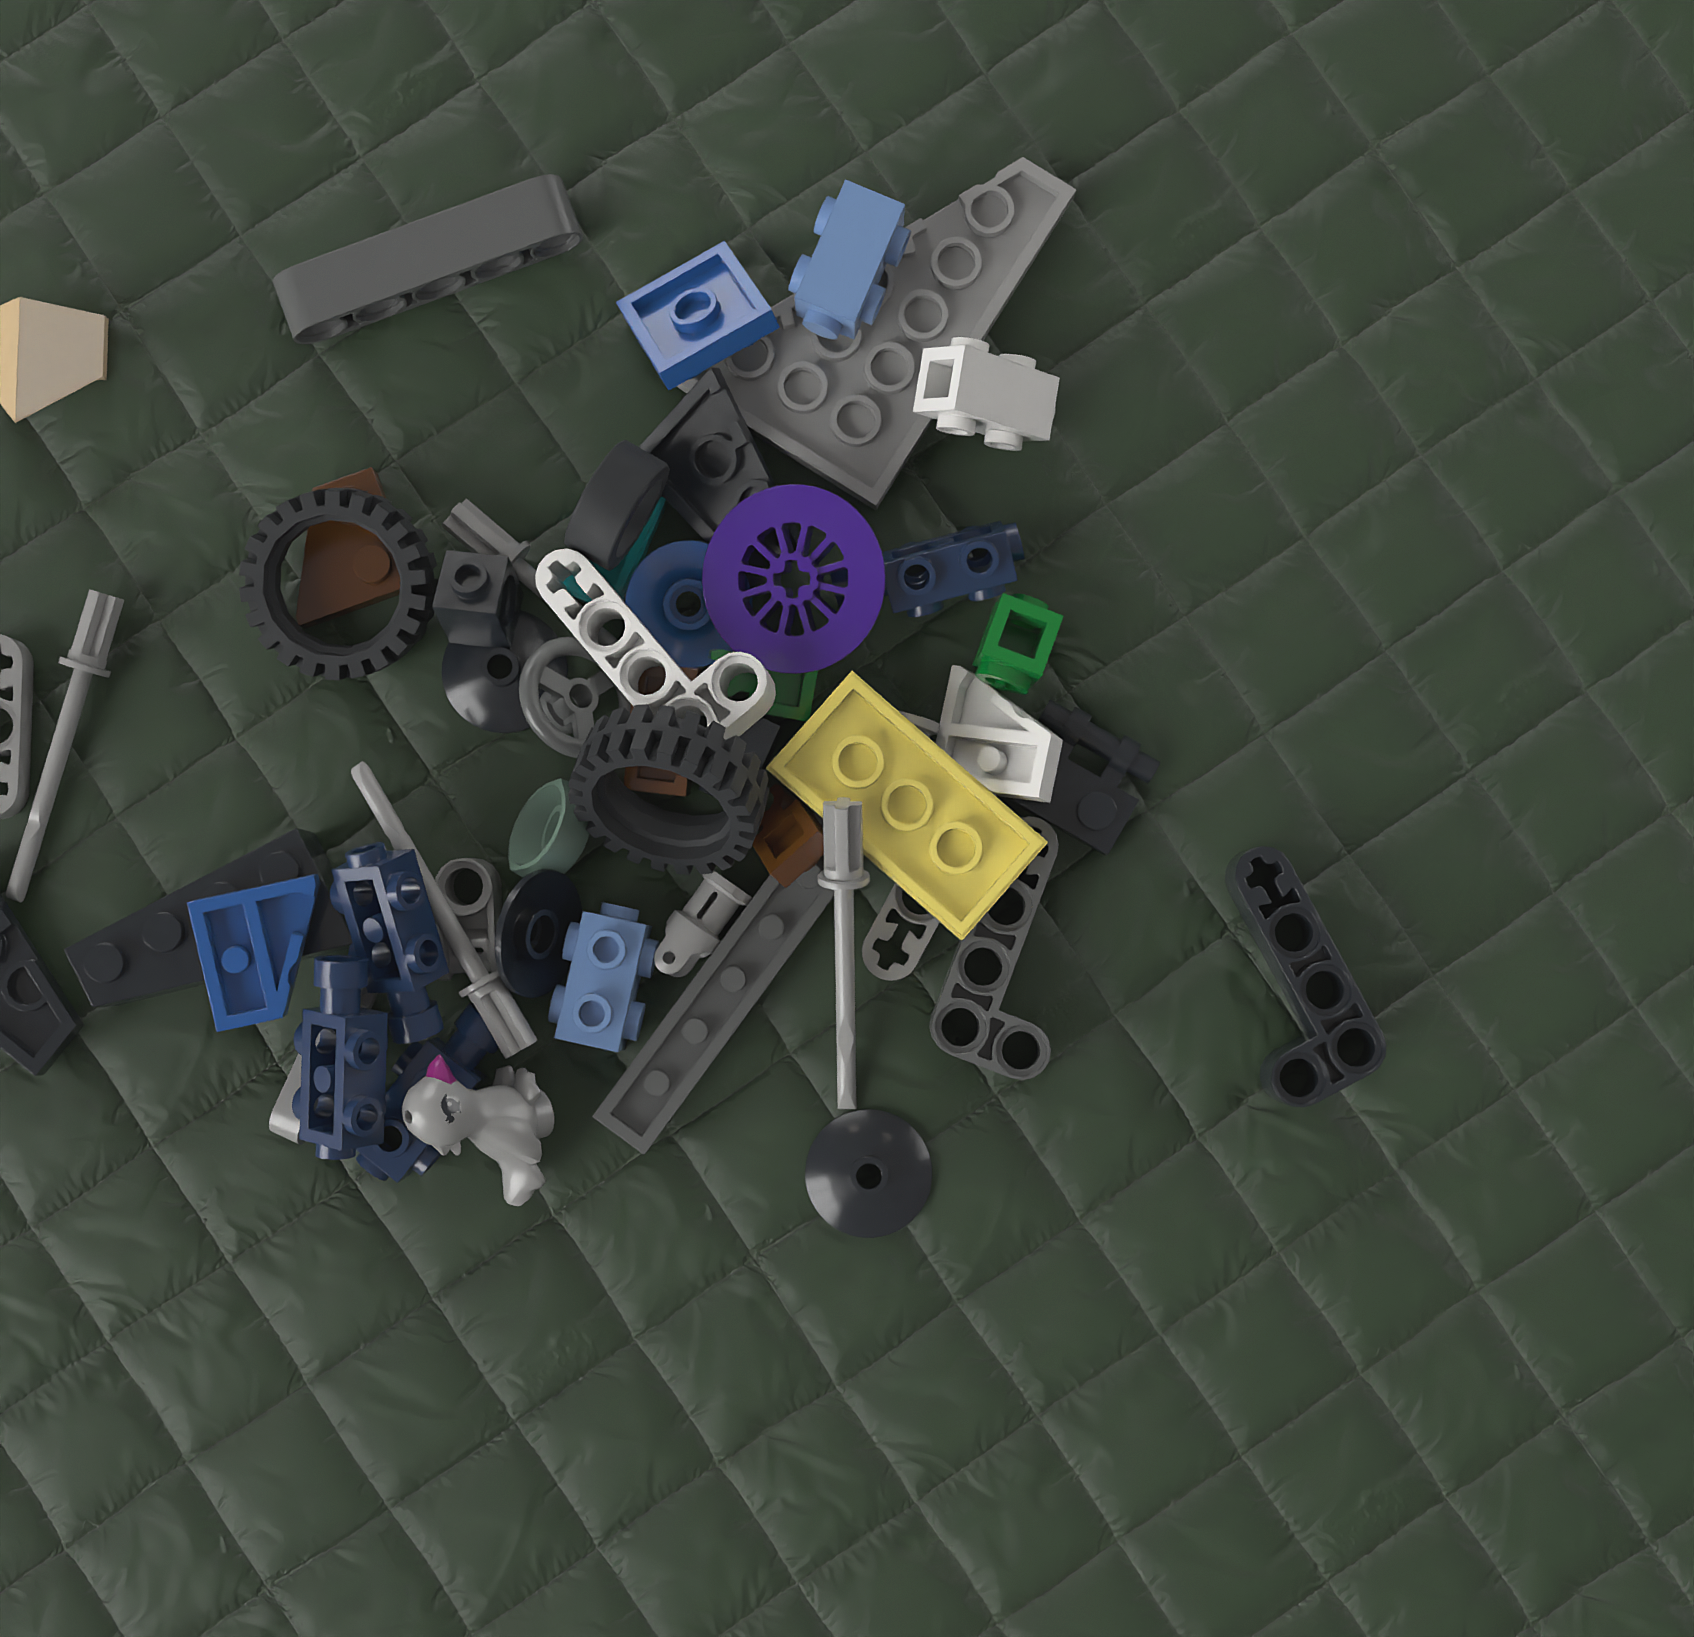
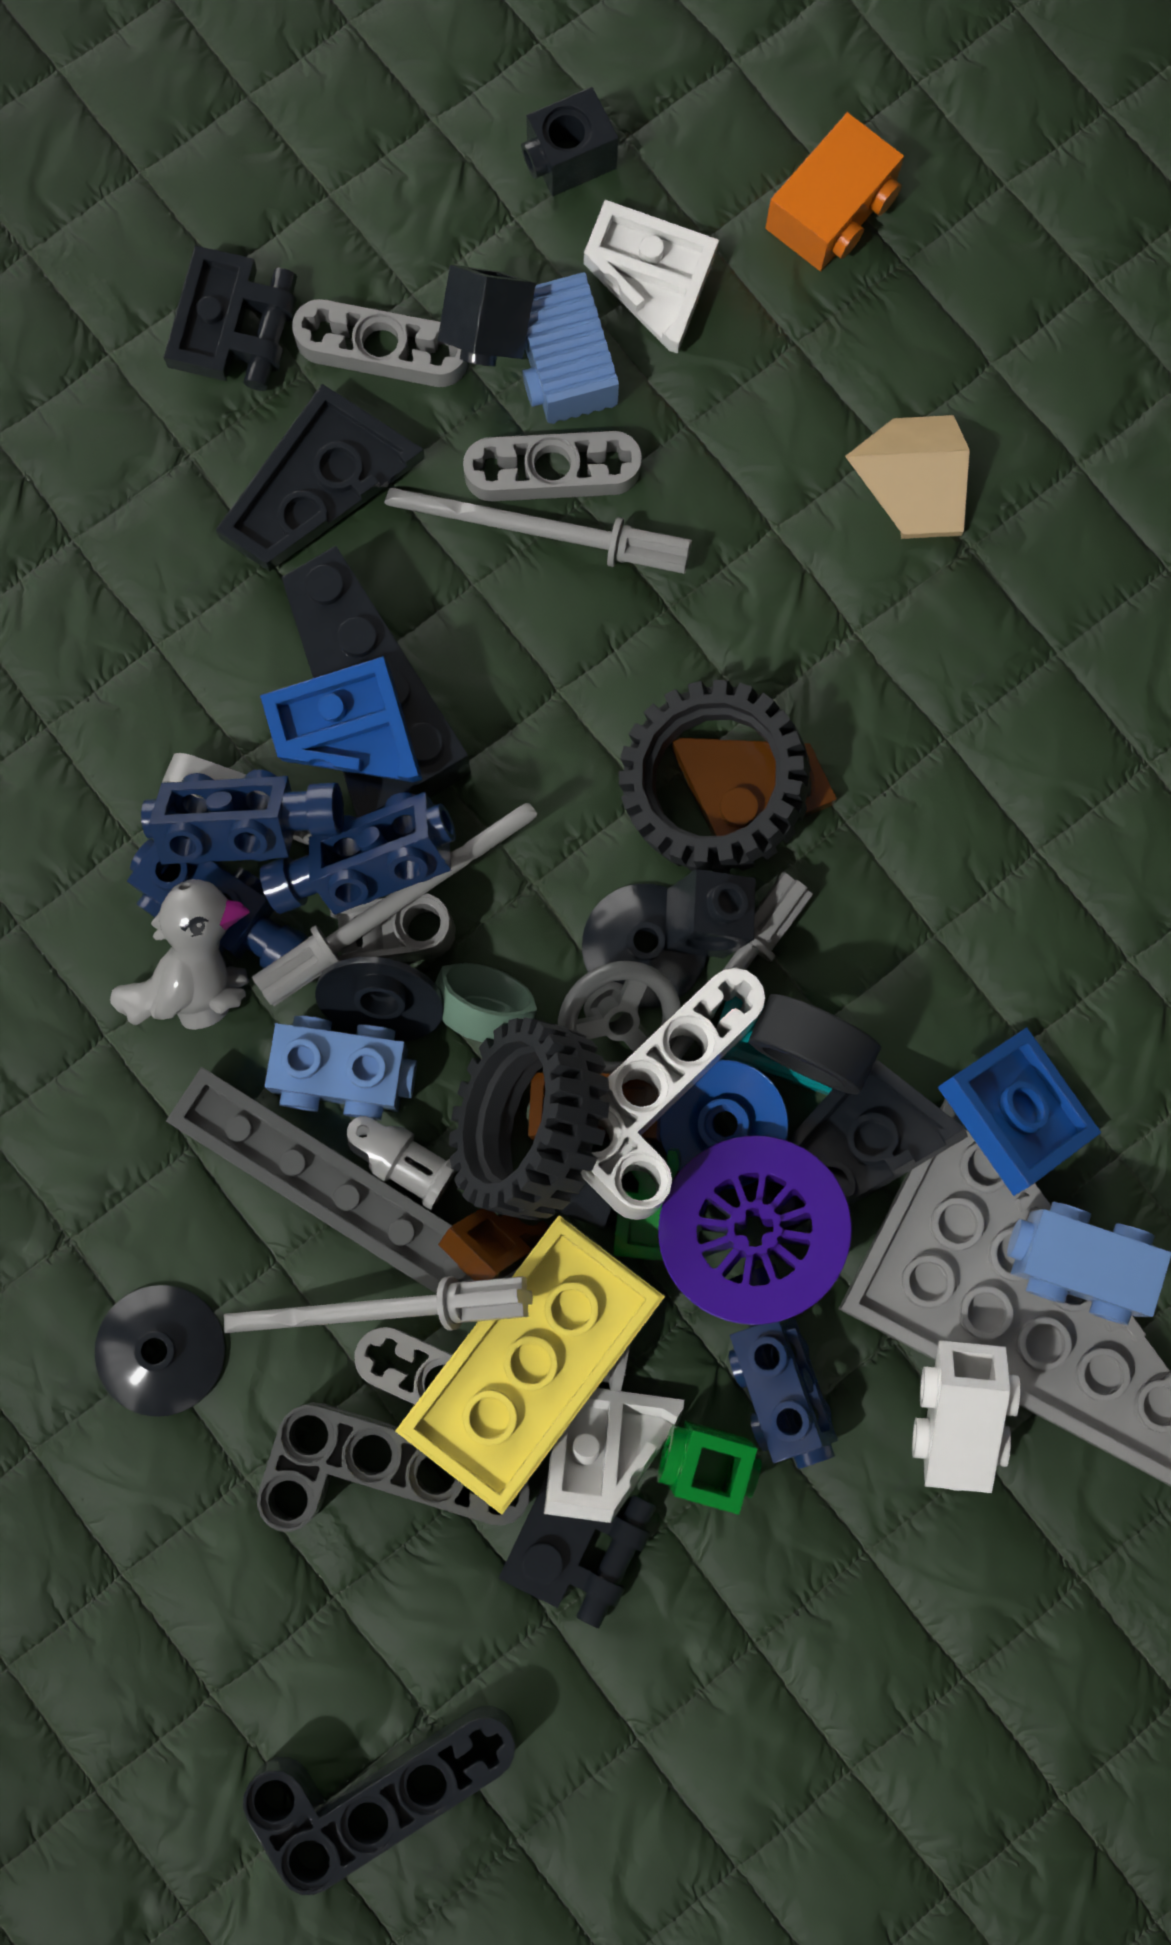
camera: 80 degrees right, 5 degrees down
dark grey beam [273,174,583,344] -> none

